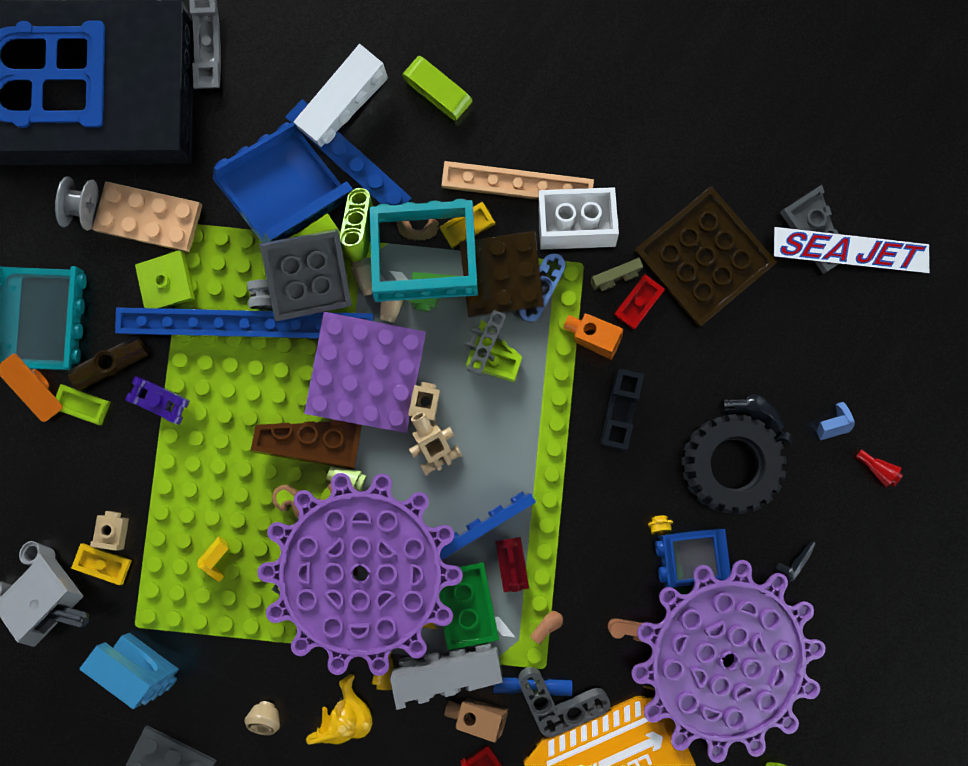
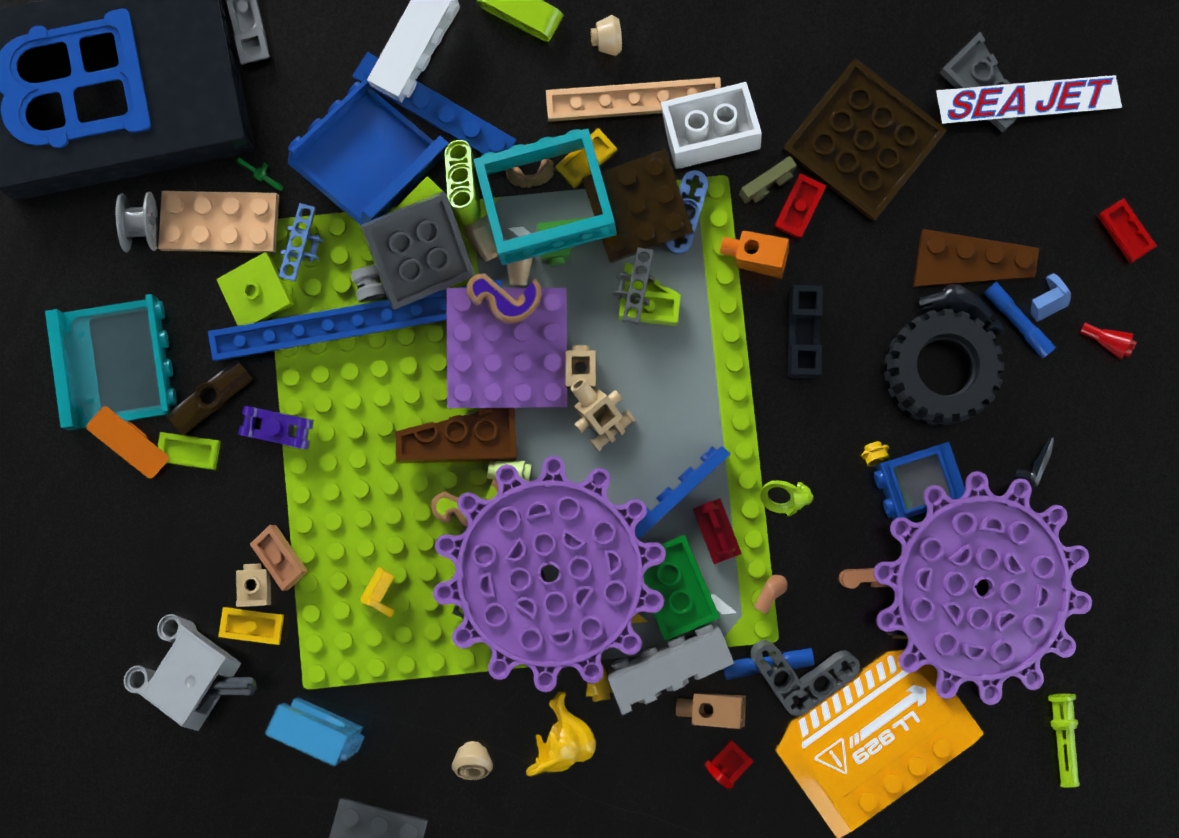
camera: 10 degrees left, 0 degrees up
none -> green piece [236,157,284,191]
none -> nougat plate [250,525,309,591]
none -> medium blue piece [279,203,324,282]
none -> animal [466,274,541,324]
none -> tan cone [591,15,622,56]
none -> lime piece [760,480,814,516]
none -> reddish brown wing [913,229,1039,288]
none -> blue piece [983,281,1056,359]
none -> red plate [1097,198,1157,264]

